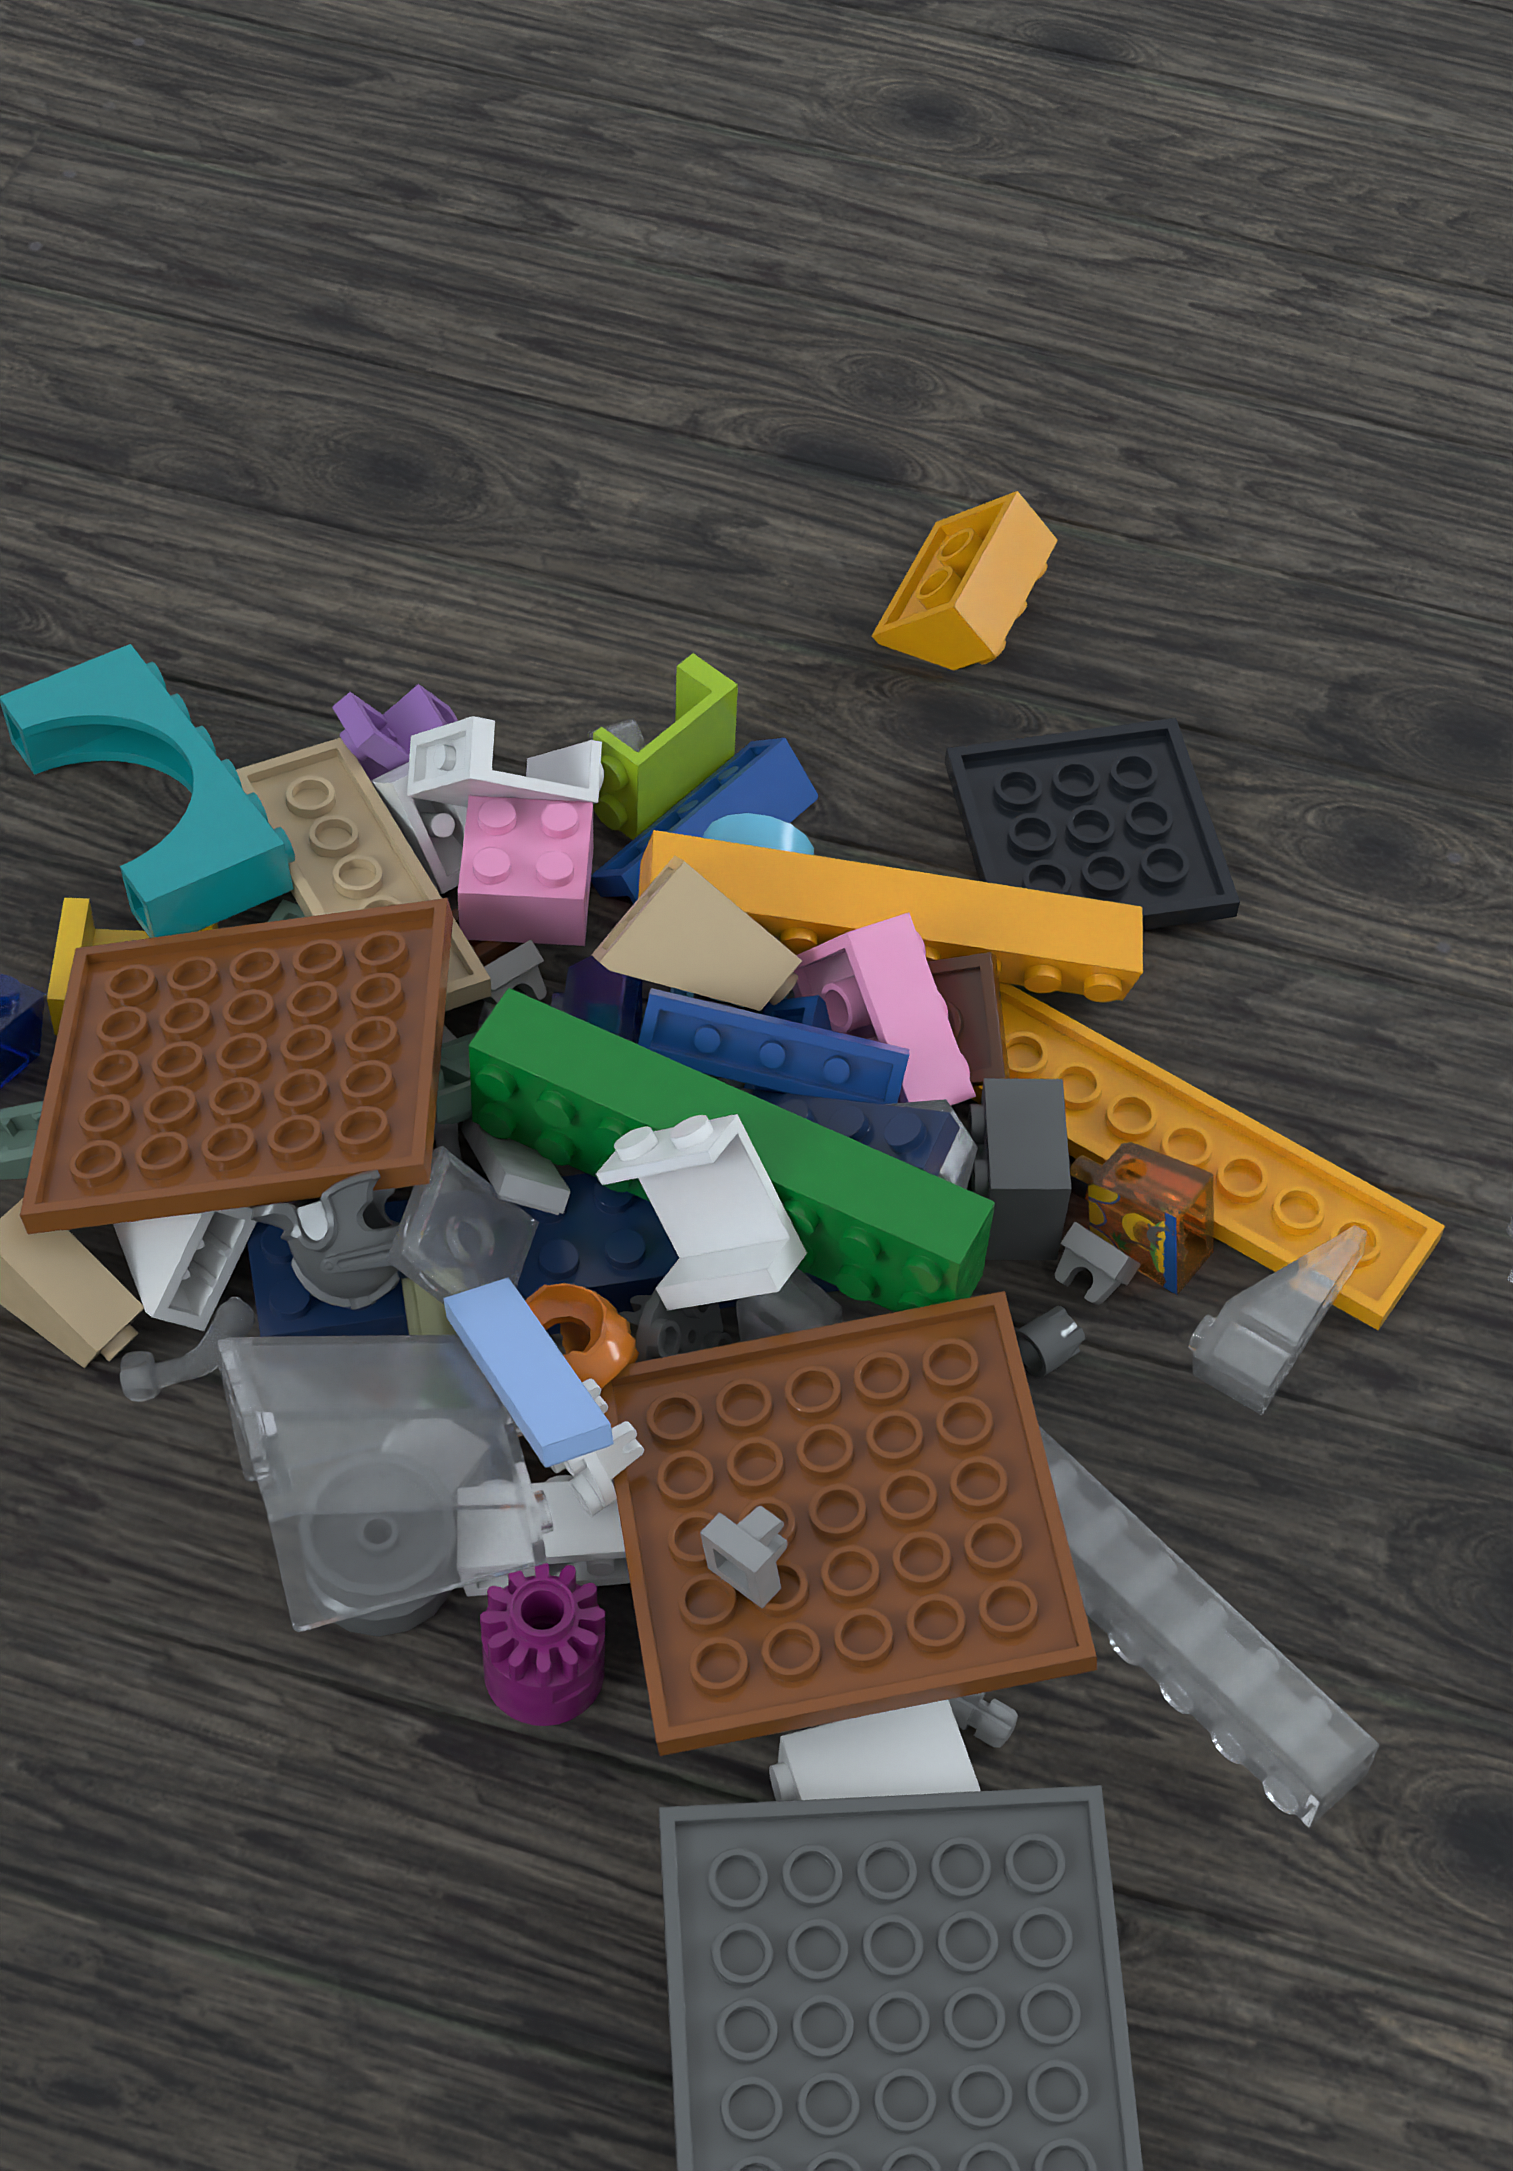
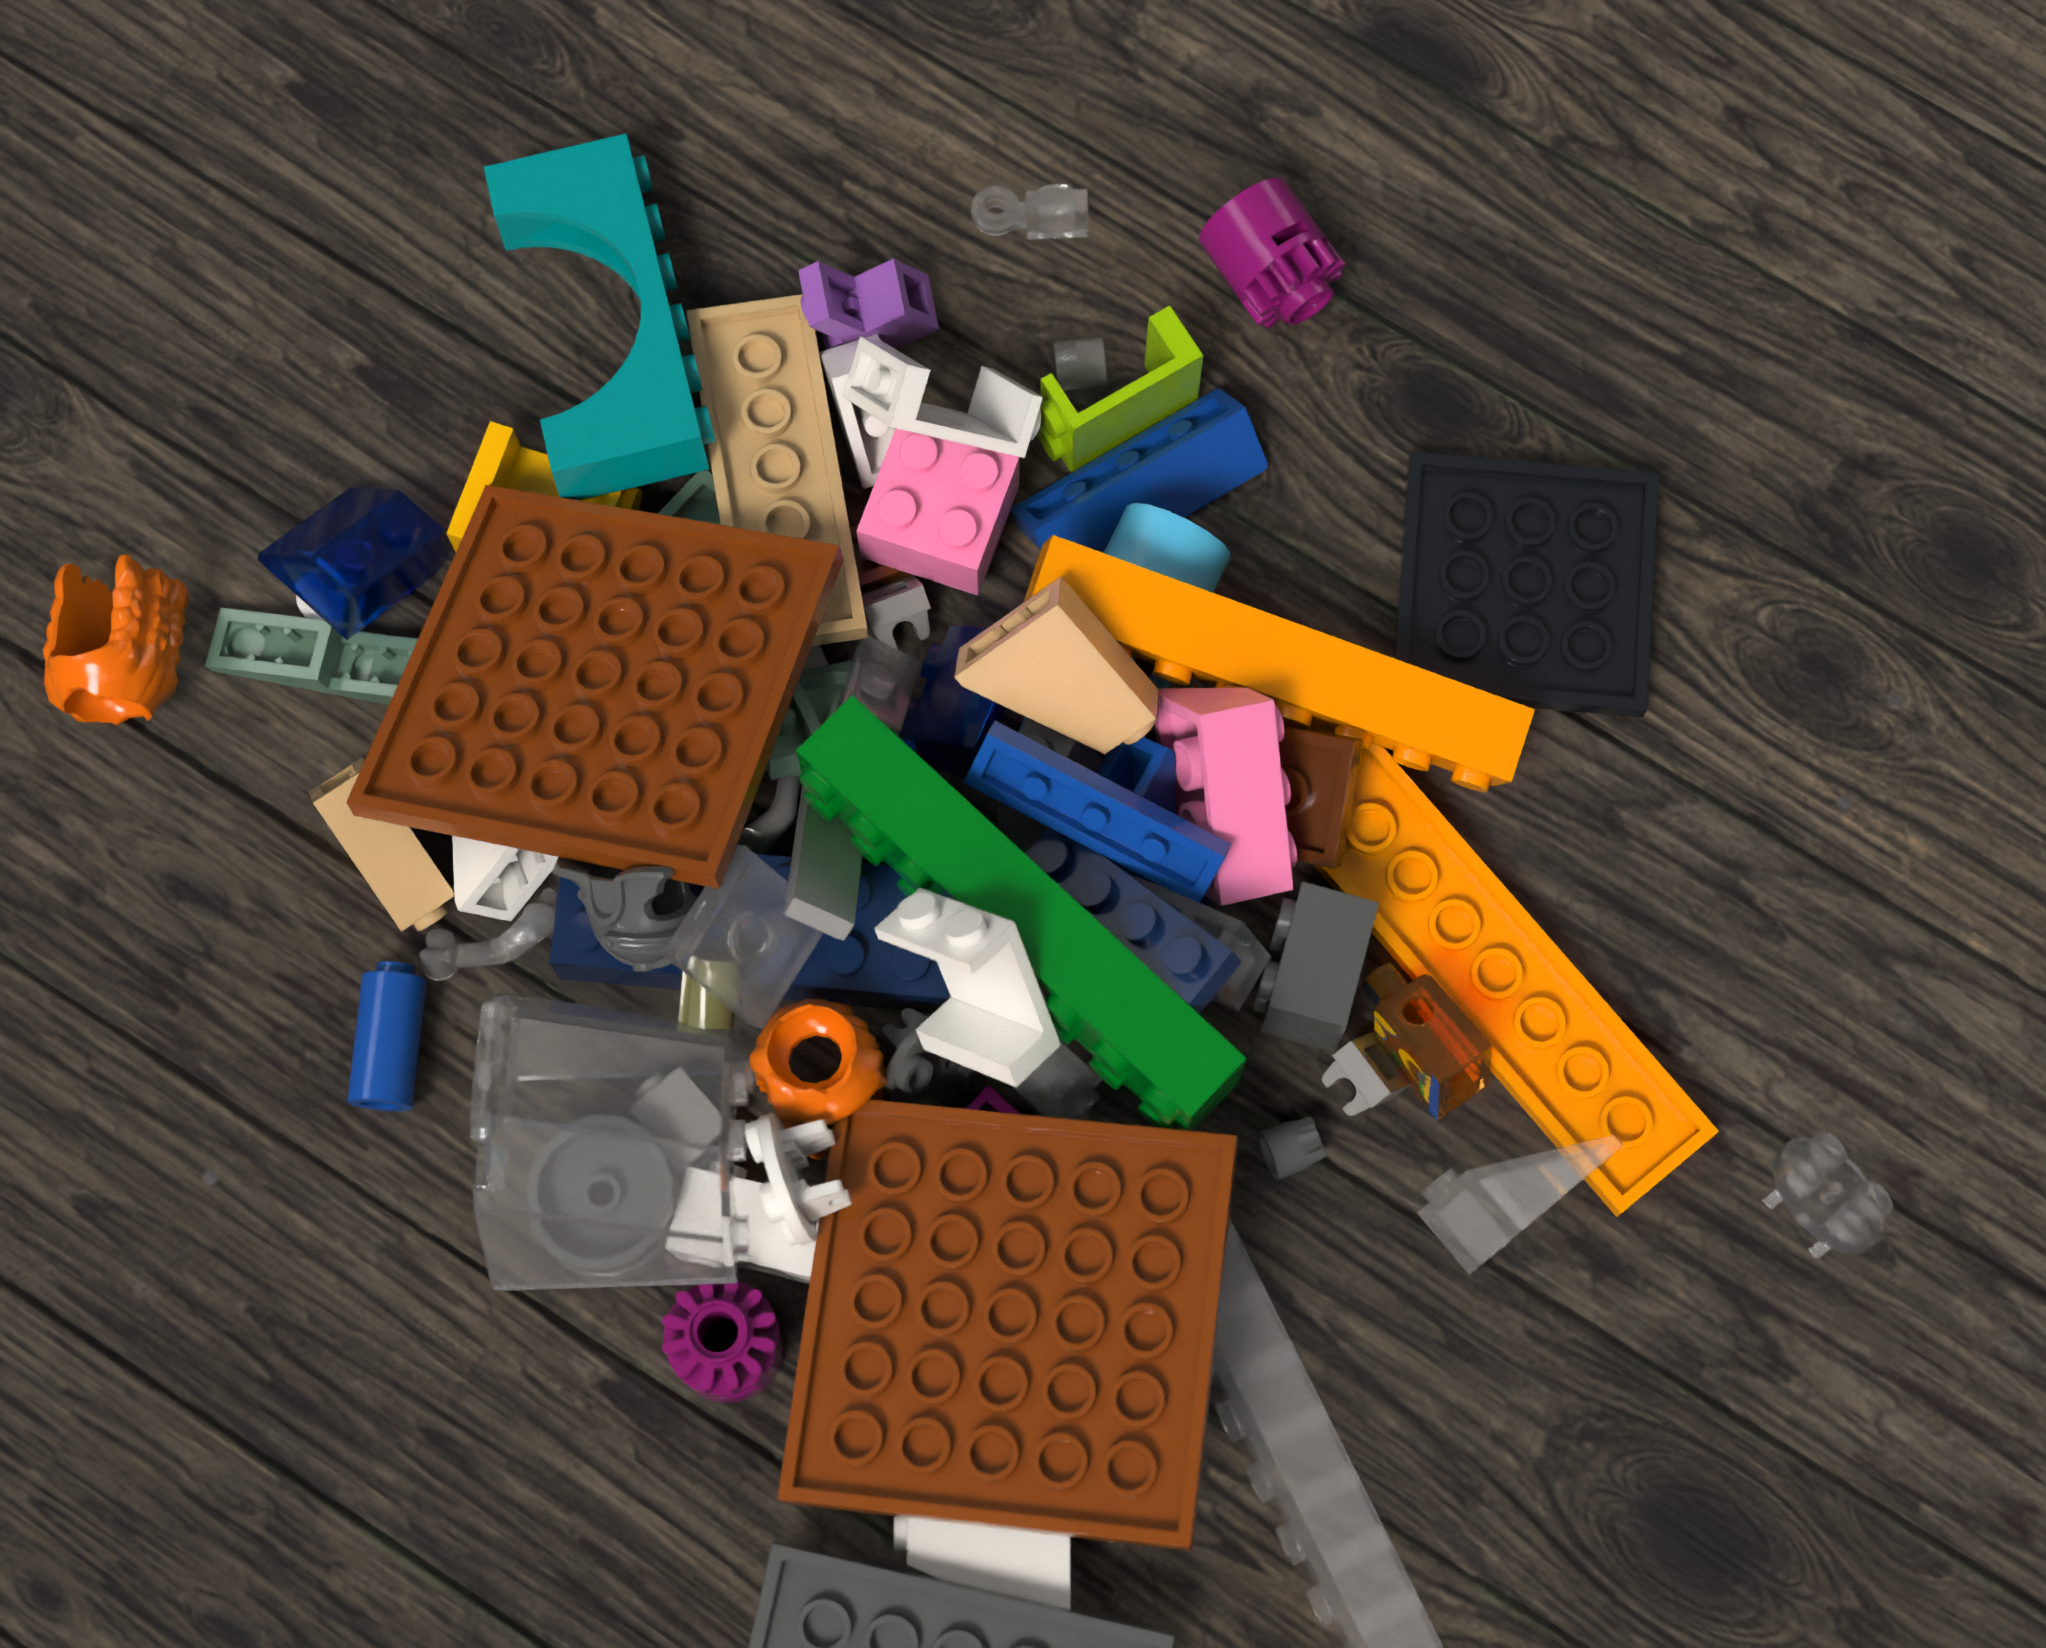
camera: 20 degrees right, 20 degrees up
light blue tile [443,1277,614,1468] -> none
light grey tile [700,1506,788,1608] -> none
light orange slope [872,491,1058,670] -> none
none -> blue brick [347,961,427,1112]
none -> clear plate [971,184,1088,239]
none -> magenta gear [1199,177,1345,329]

